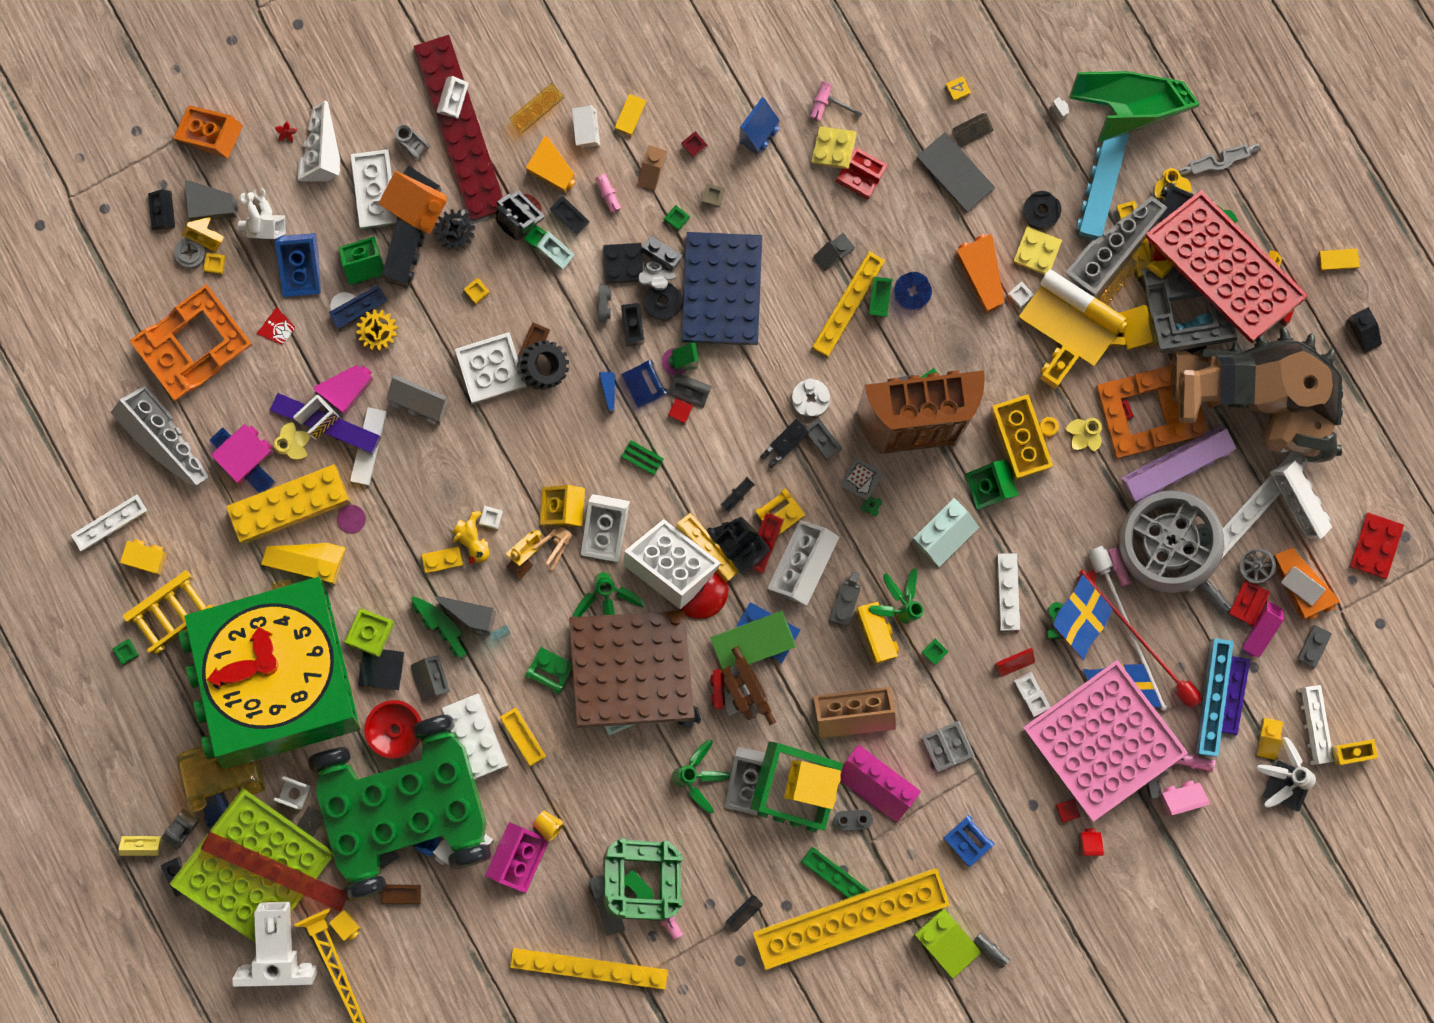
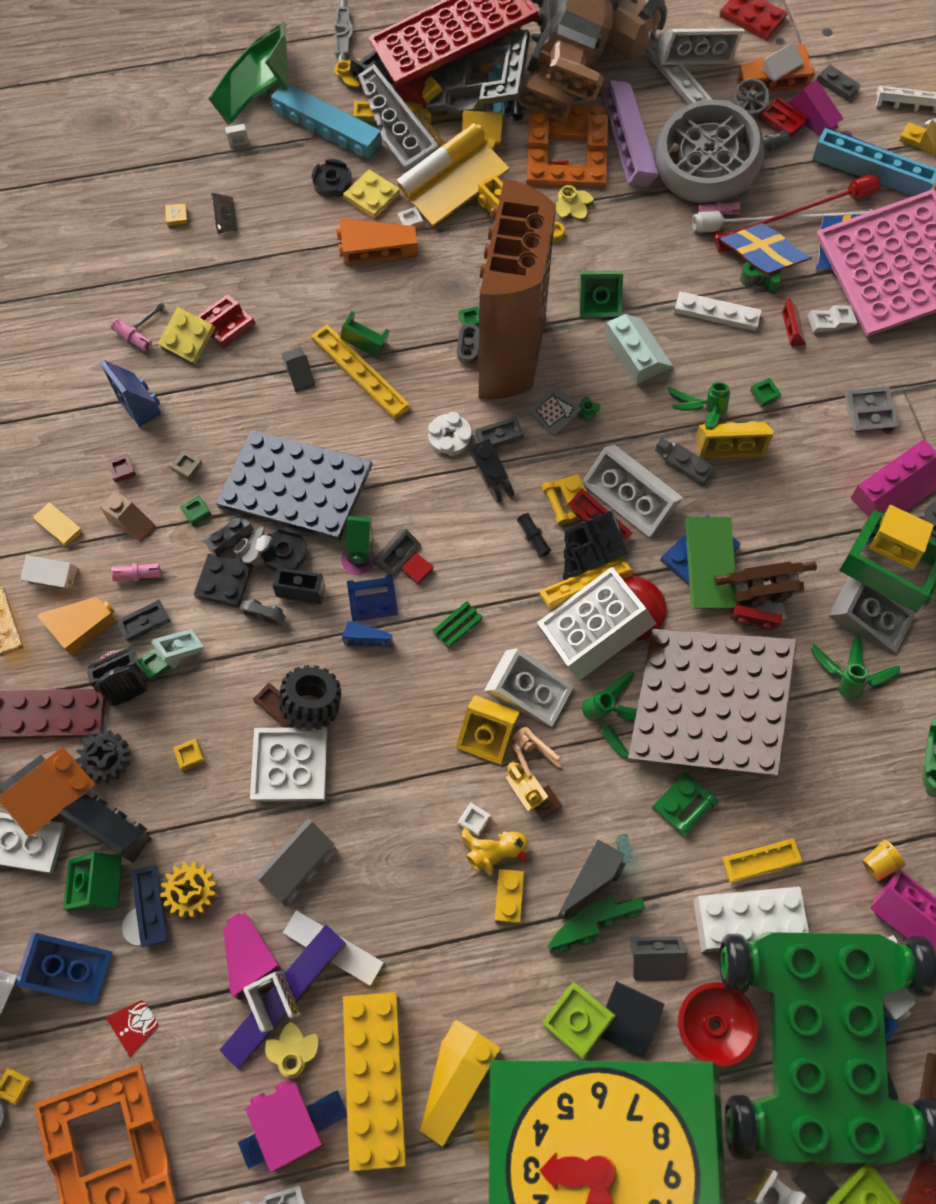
camera: 70 degrees left, 15 degrees down
flat silver sticker [337,505,366,533] -> none
medium nougat slope [813,687,896,739] -> none
clear blue plate [894,272,932,310] -> none
dark grey tile [916,132,995,213] -> none
yellow brick [990,394,1053,481] -> none

